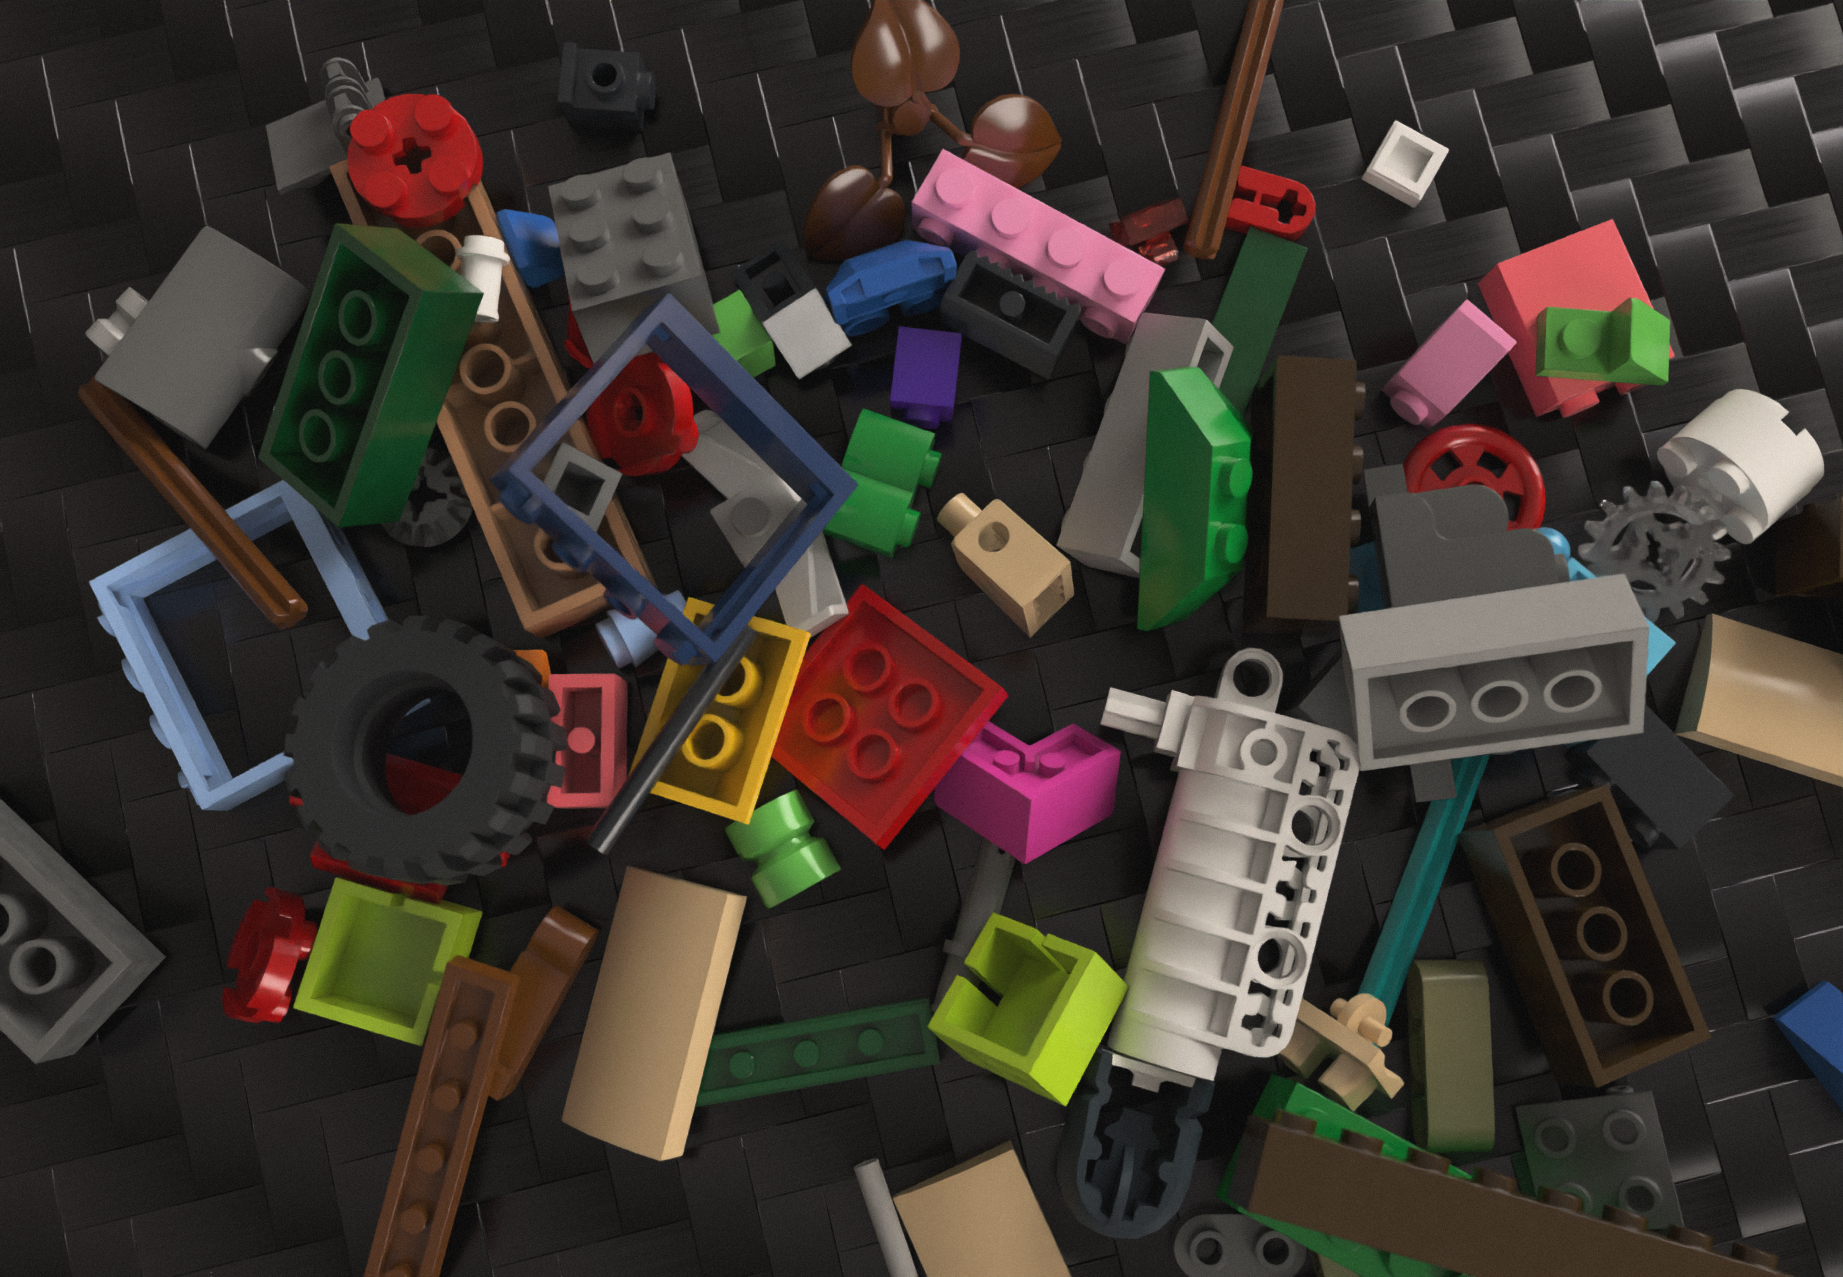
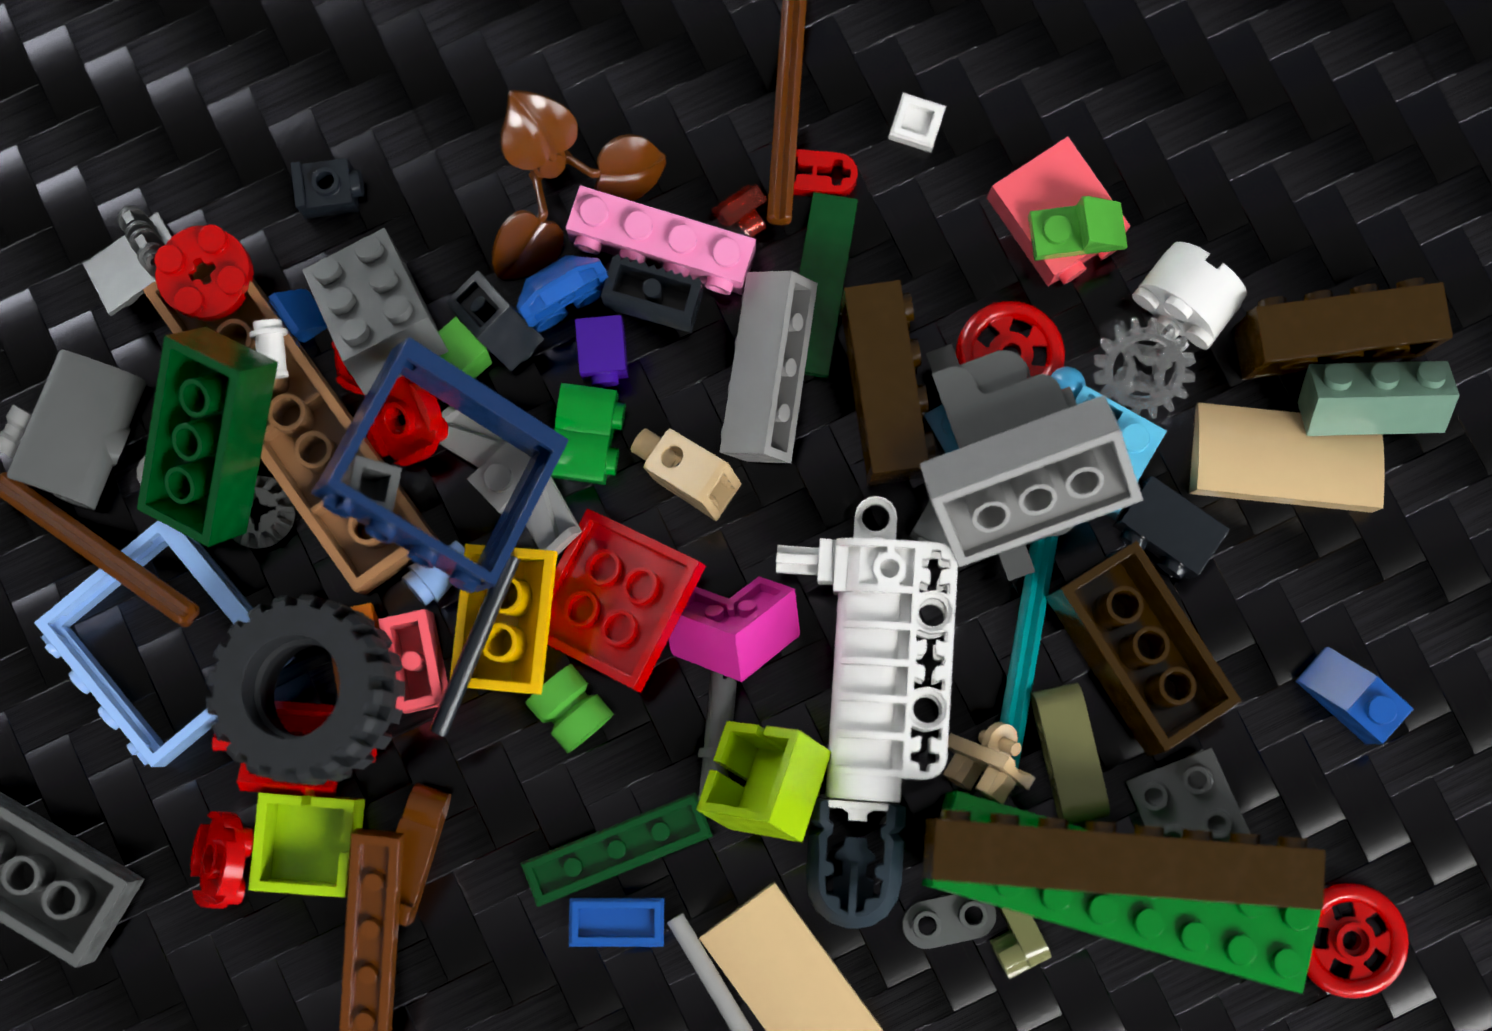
camera: 10 degrees left, 0 degrees up
tan slope [561,866,747,1161] -> none
green wedge [1137,366,1254,631] -> none
bright pink slope [1382,299,1517,430] -> none
none -> blue tile [569,897,665,947]

